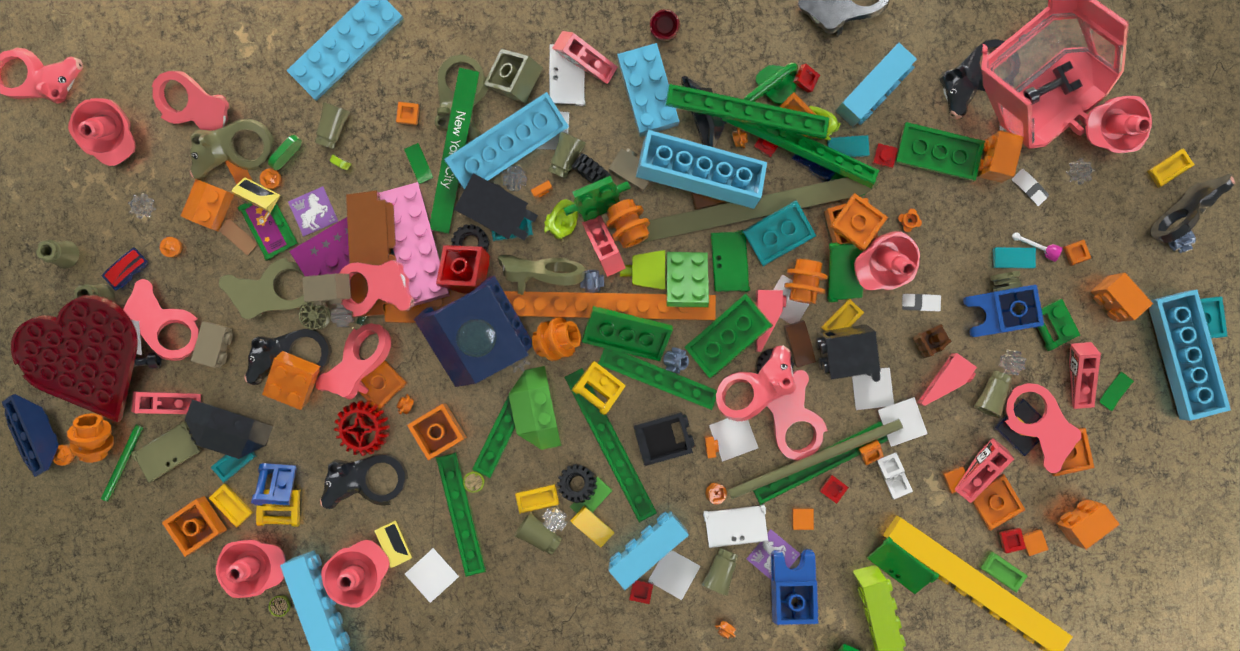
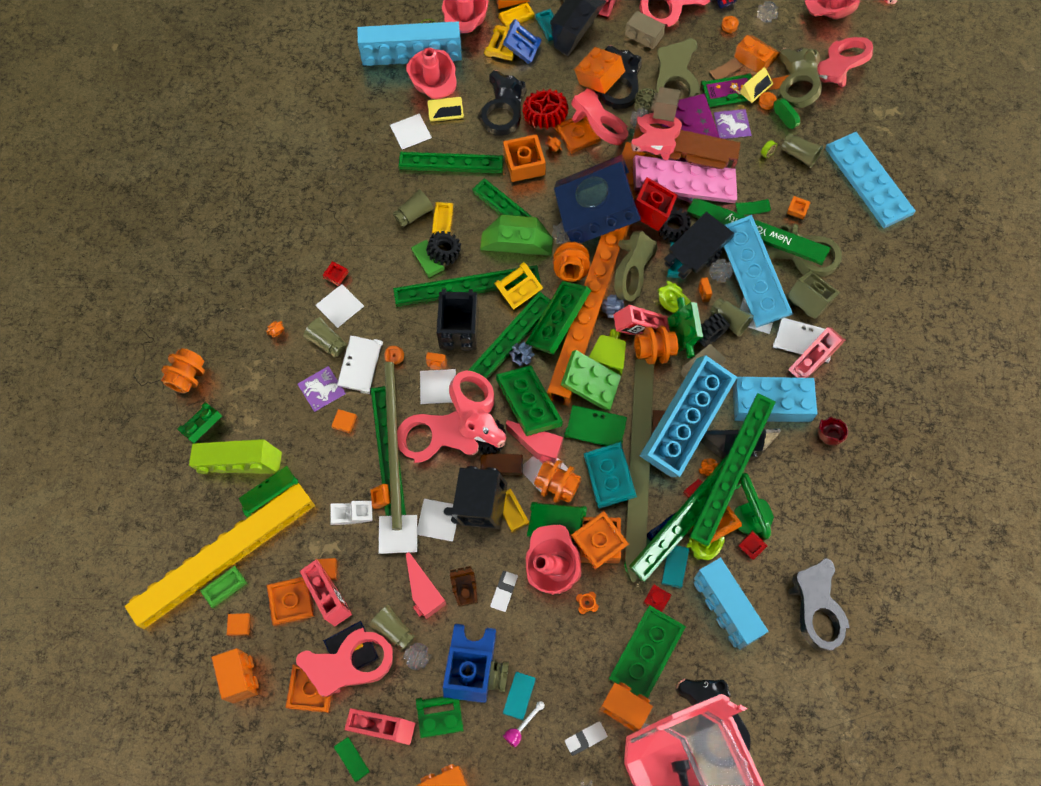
camera: 105 degrees right, 20 degrees down
tile [463,471,485,492] -> none
clear gear [542,507,568,533] -> none
yellow tile [570,506,614,548] -> none
medium azure brick [608,511,689,590] -> none
blue brick [771,549,818,625] -> none
red plate [819,475,849,504] -> none
red plate [999,528,1026,554] -> none
orange tile [1063,239,1091,266] -> none

